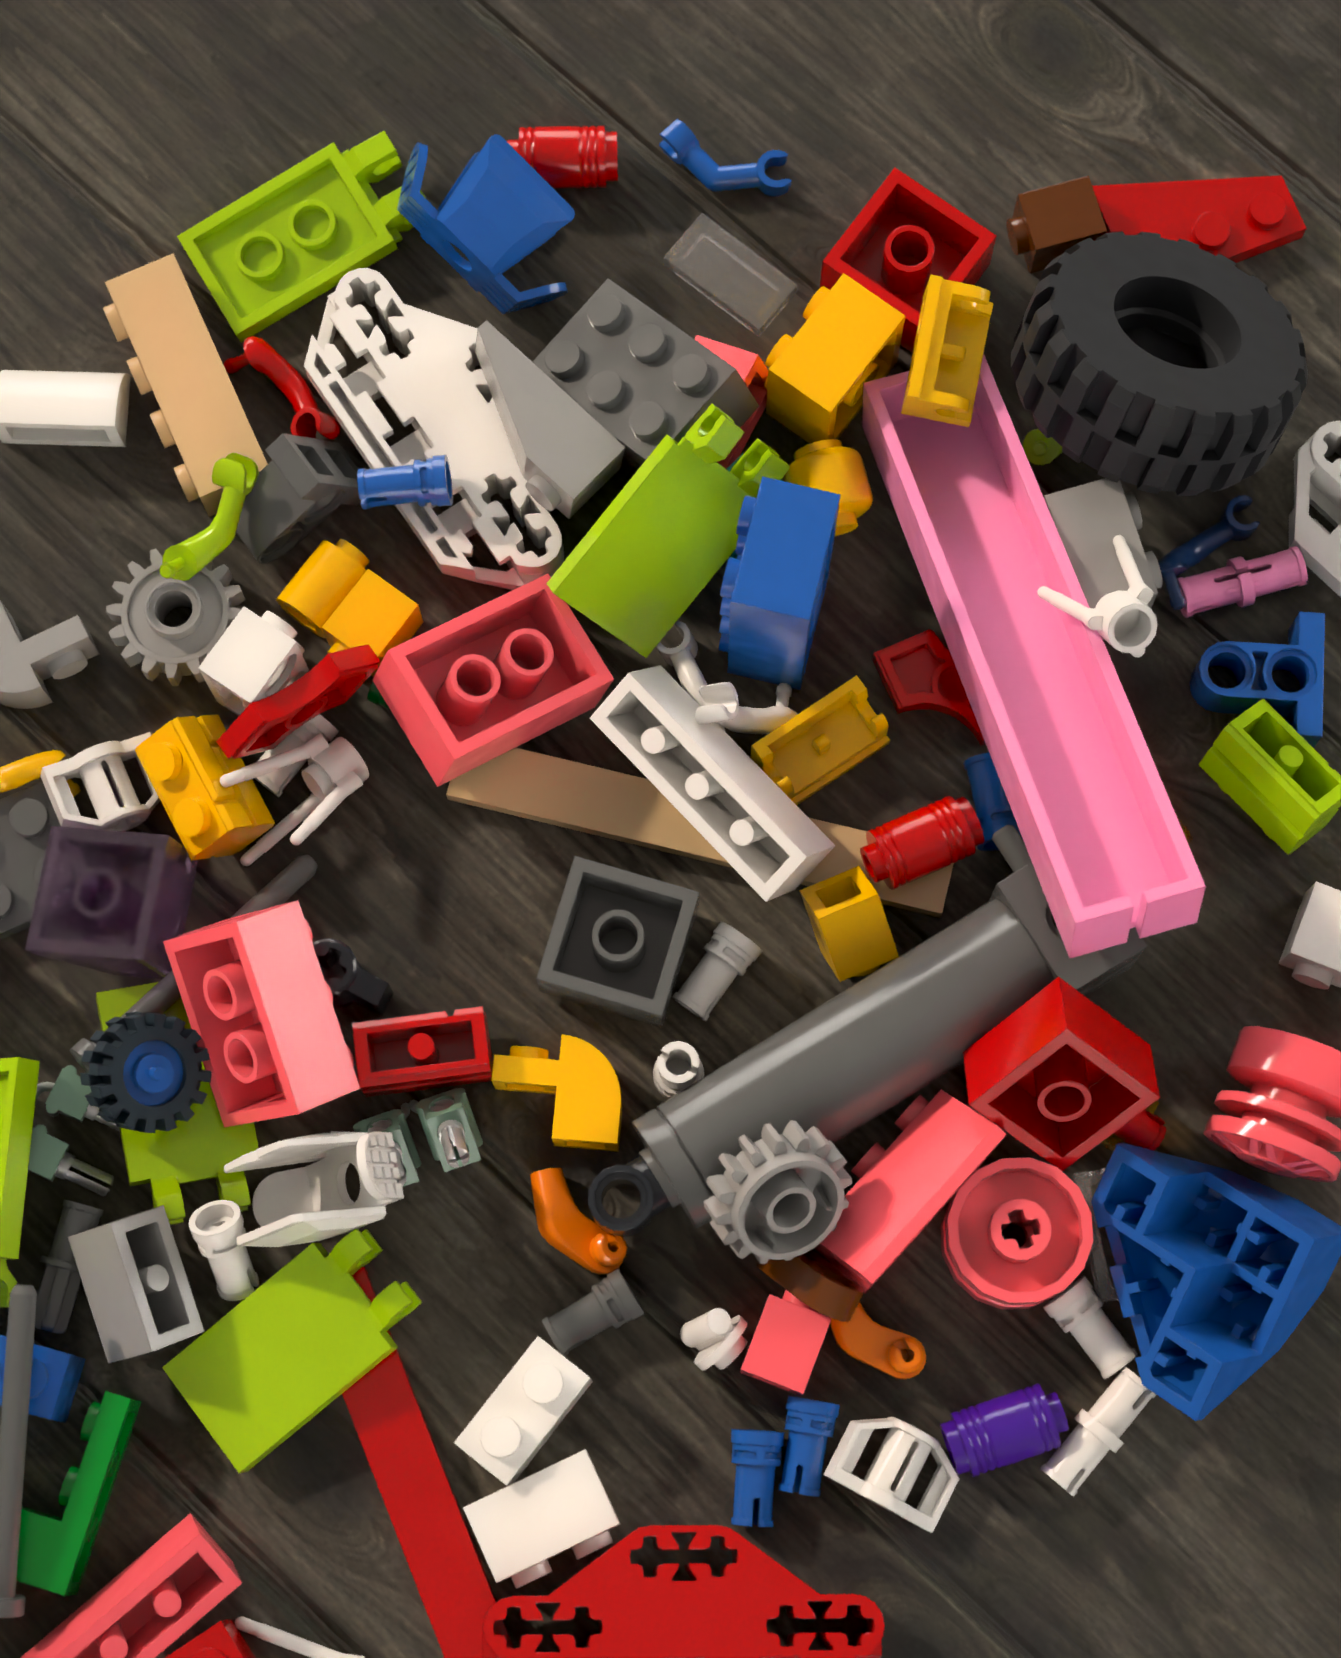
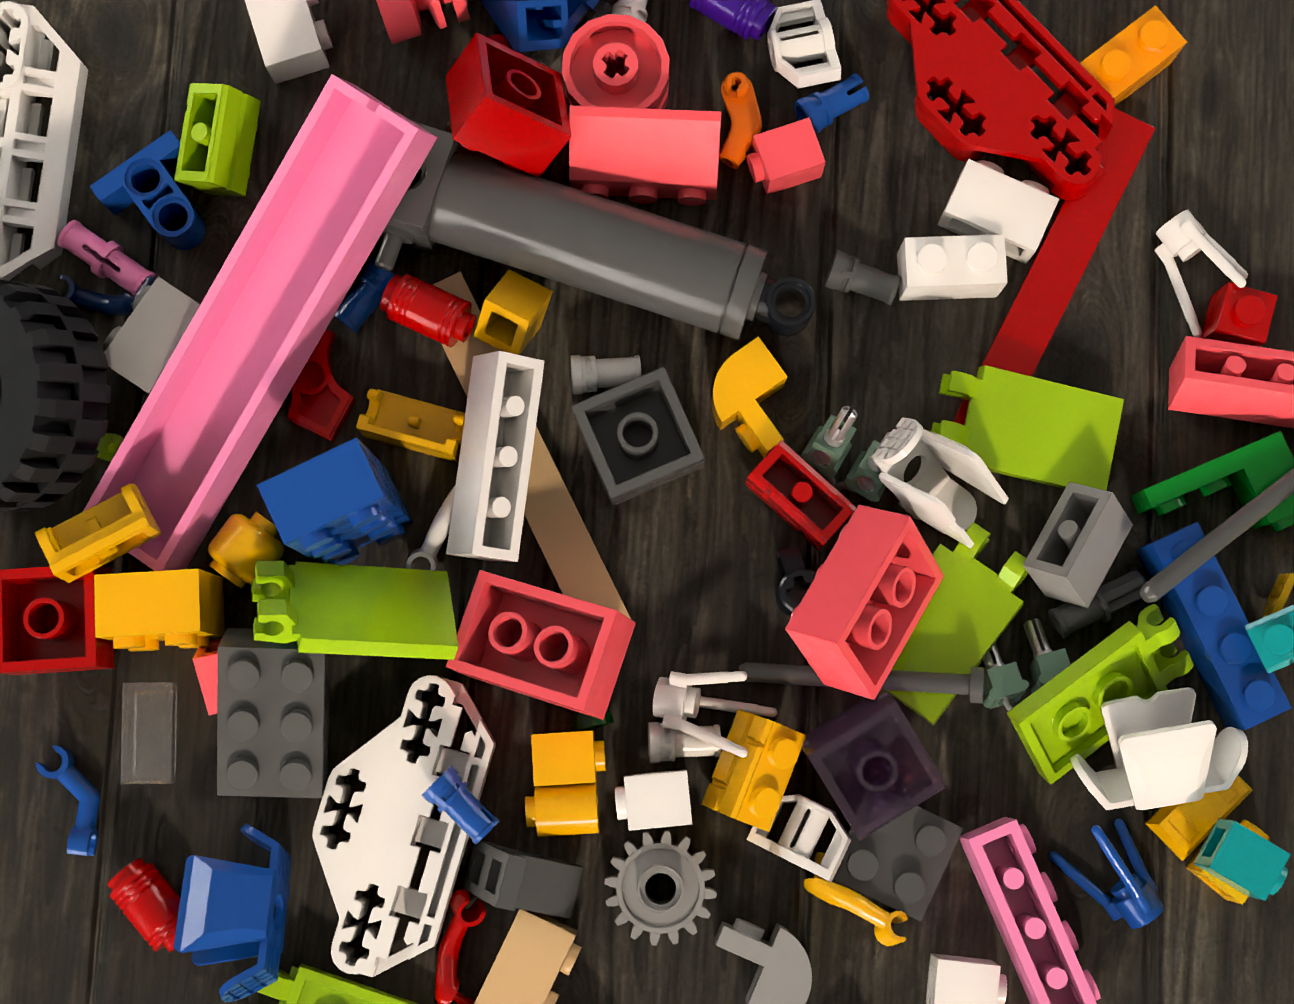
camera: 130 degrees left, 5 degrees up
black wheel [80,1012,212,1133] -> none
lime piece [159,453,259,581] -> none
white pin [189,1200,259,1301] -> none
red tile [216,644,381,759] -> none
light grey slope [475,320,626,519] -> none
orange arm [530,1168,627,1274] -> none
white pin [653,1041,704,1099] -> none
white plate [680,1308,748,1371] -> none
white piece [695,682,798,734] -> none
light grey gear [704,1120,852,1264] -> none
blue pin [731,1429,784,1527] -> none
reddish brown beam [757,1250,865,1322] -> none
white plant [1037,535,1158,658] -> none

